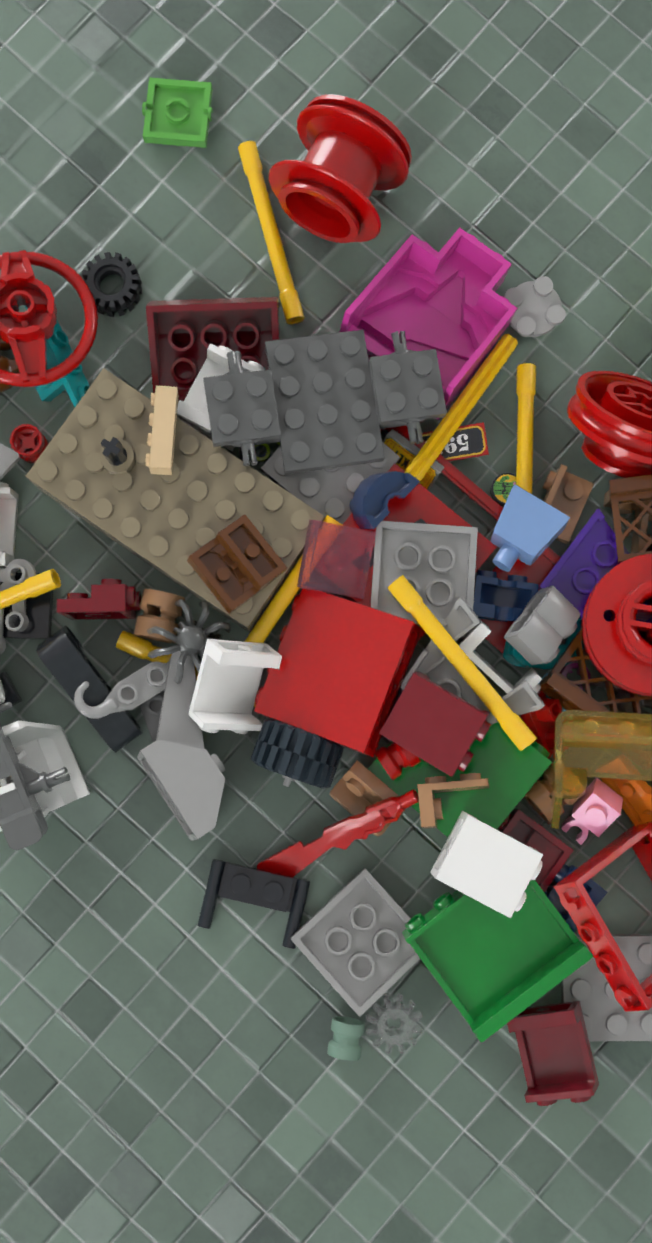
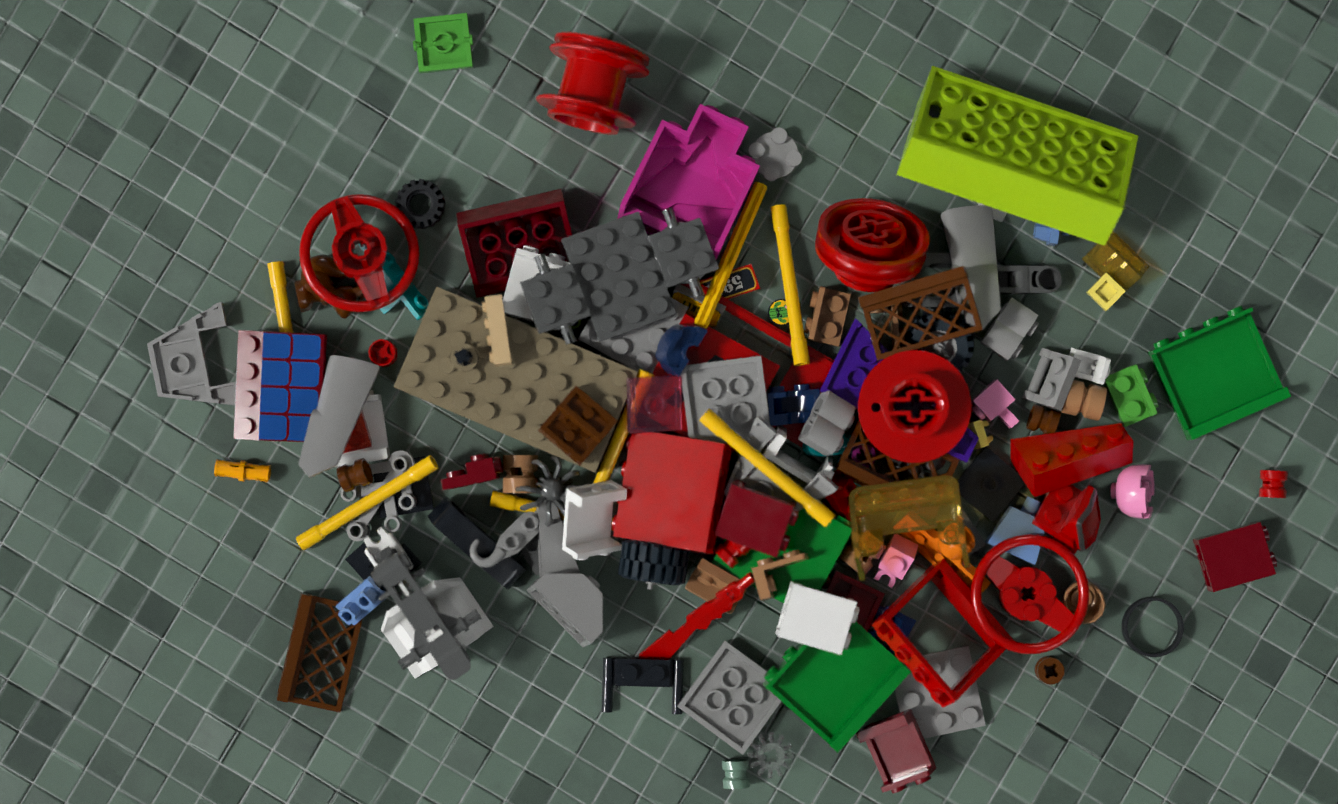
camera: 15 degrees left, 5 degrees up
yellow piece [238,141,305,325] -> none
medium blue torso [490,484,570,572] -> none

